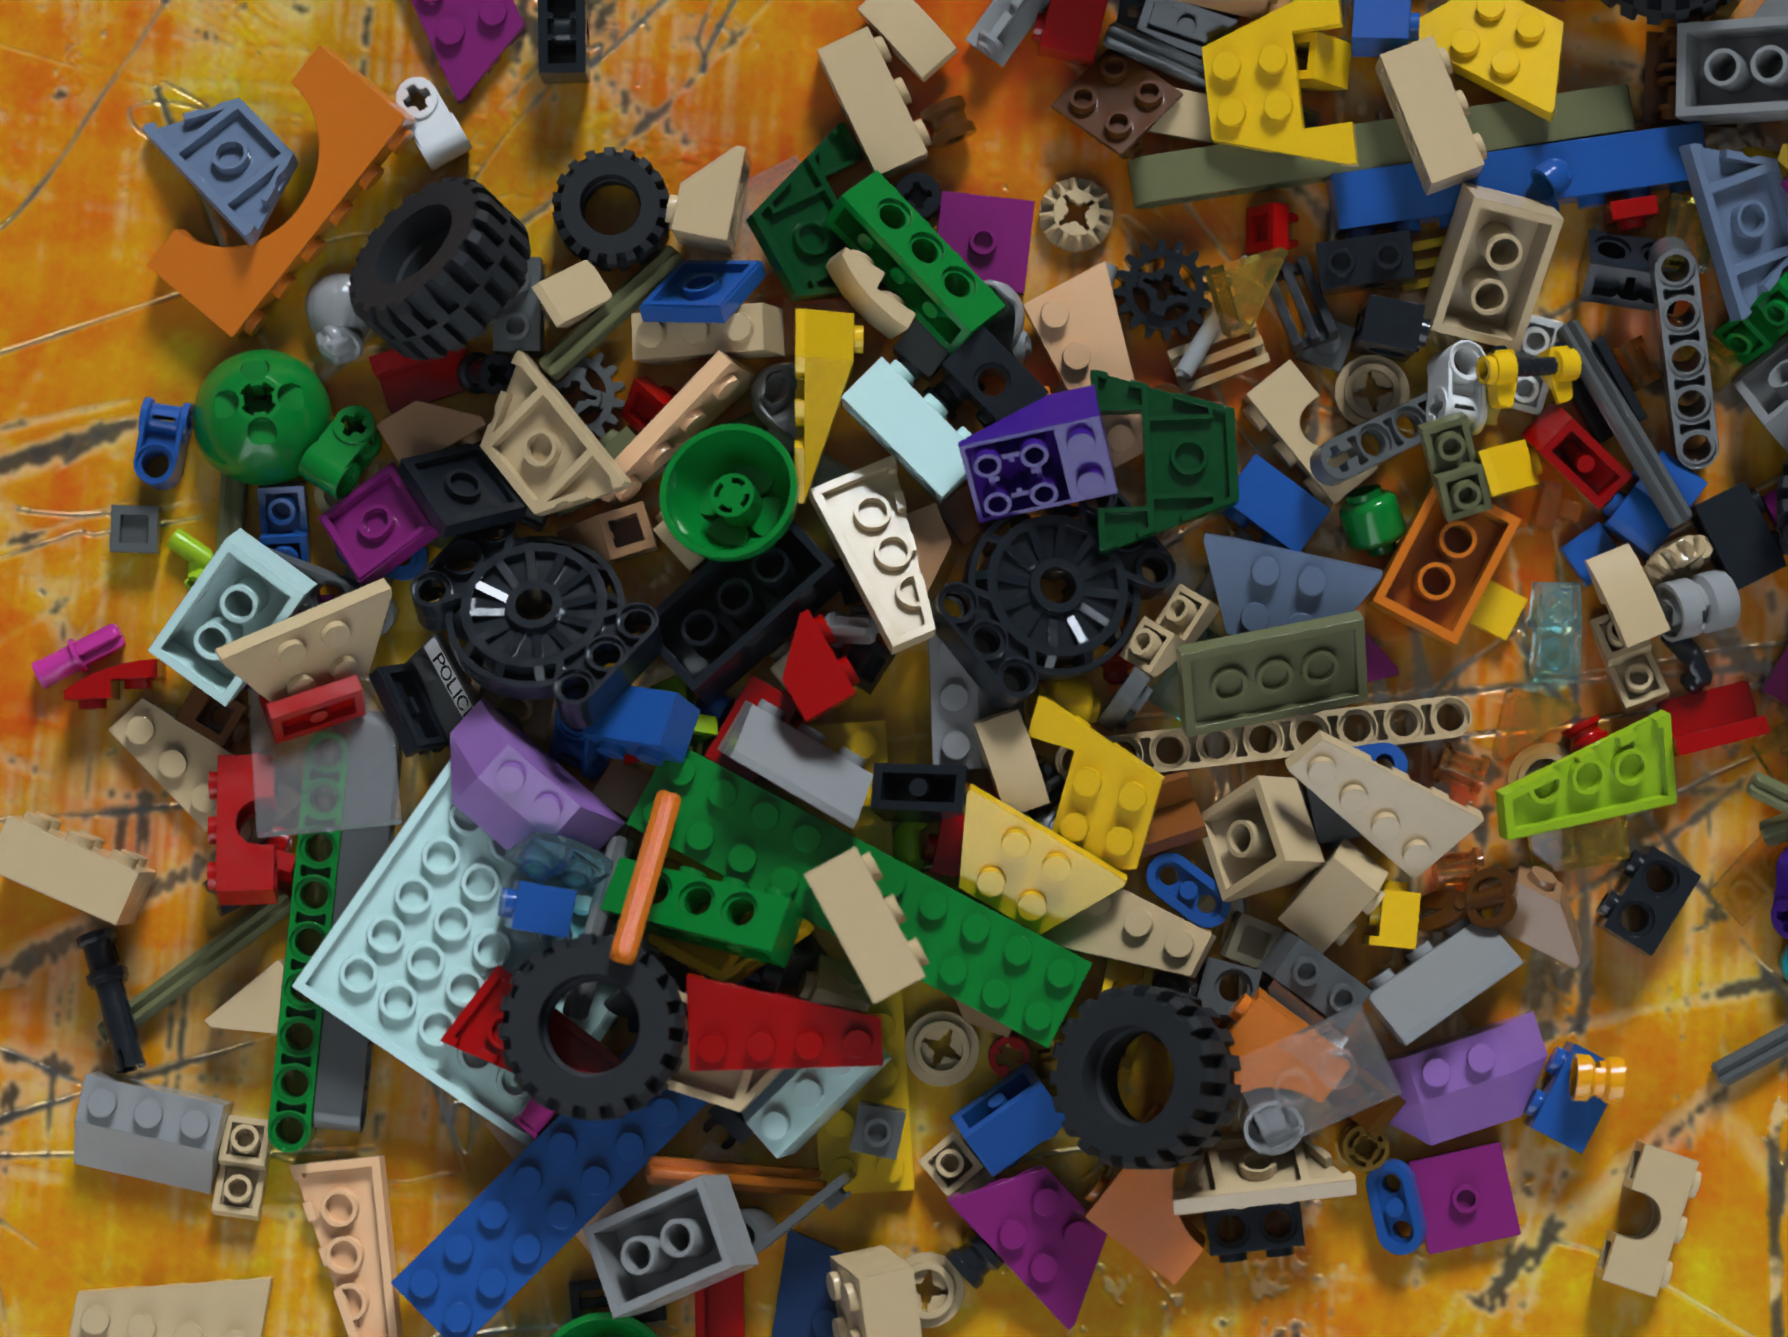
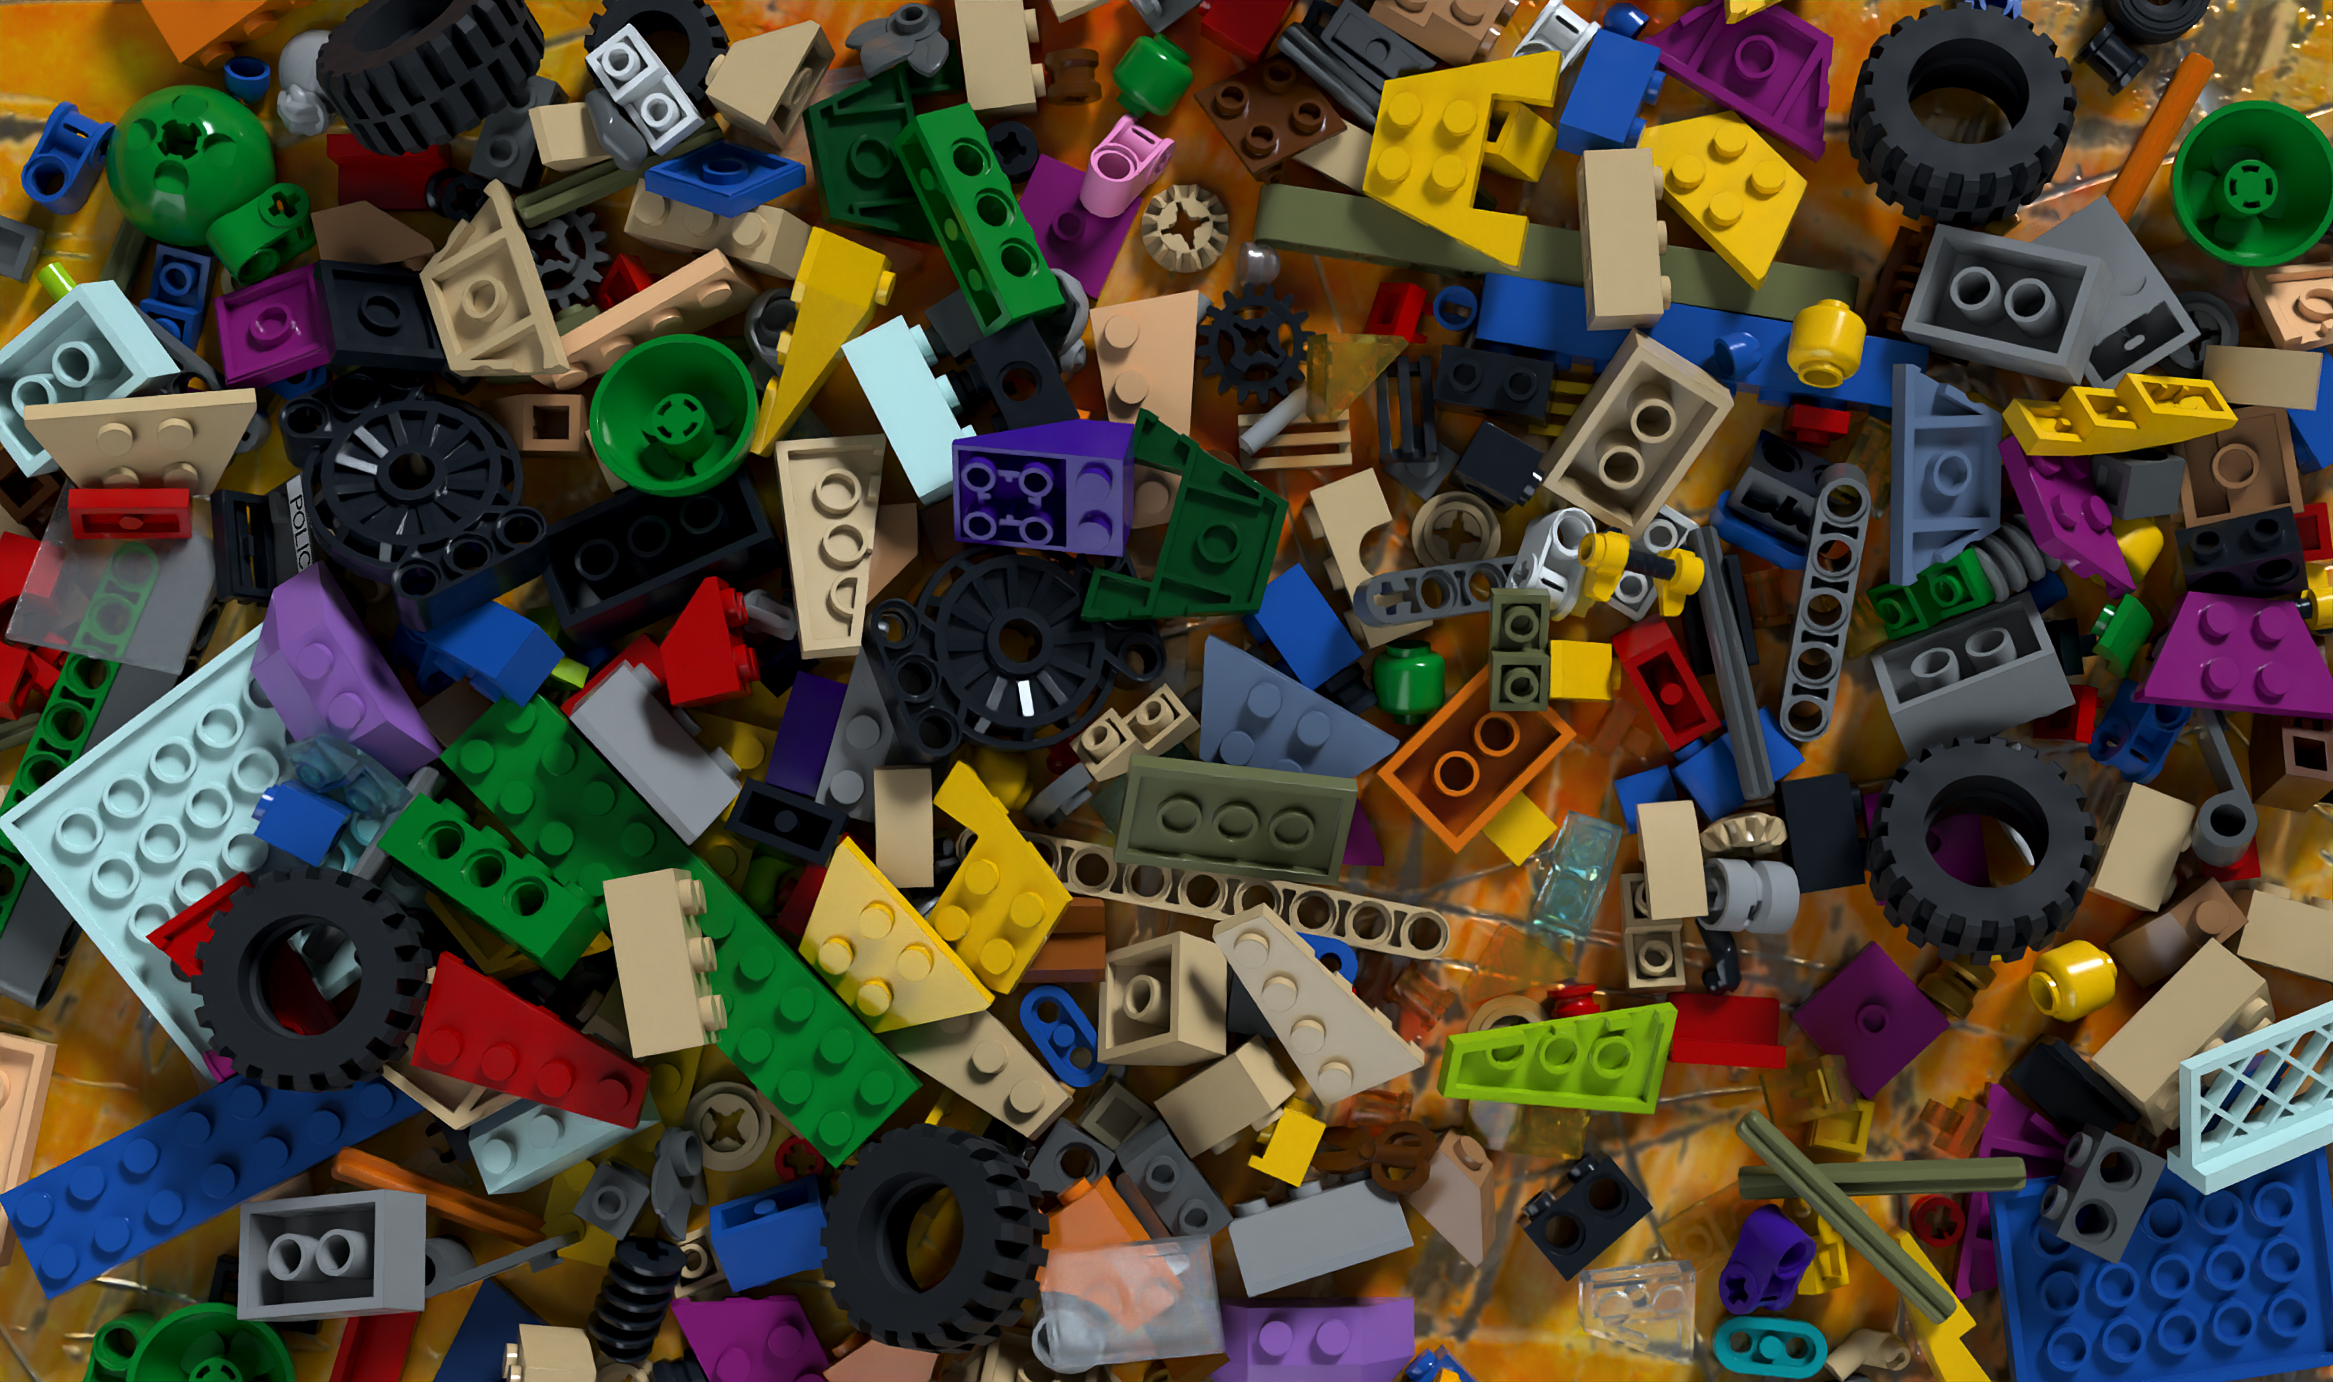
camera: 20 degrees right, 0 degrees up
orange axle [610,790,681,965] -> none
tan slope [825,247,916,339] -> none
none -> blue hinge [224,56,270,105]
none -> dark grey arm [584,88,648,171]
none -> white slope [585,23,706,156]
none -> black piece [587,1235,687,1363]
none -> dark grey plate [651,1126,708,1242]
none -> dark purple slope [765,671,848,800]
none -> dark grey plate [845,3,949,78]
none -> bright pink piece [1080,112,1176,218]
none -> green head [1112,32,1194,119]
none -> clear hinge [1238,242,1281,287]
none -> black wheel [1314,662,1380,716]
none -> blue hinge [1433,286,1479,332]
none -> clear wing [1578,1259,1696,1365]
none -> blue plate [1709,489,1806,570]
none -> yellow head [1787,299,1866,388]

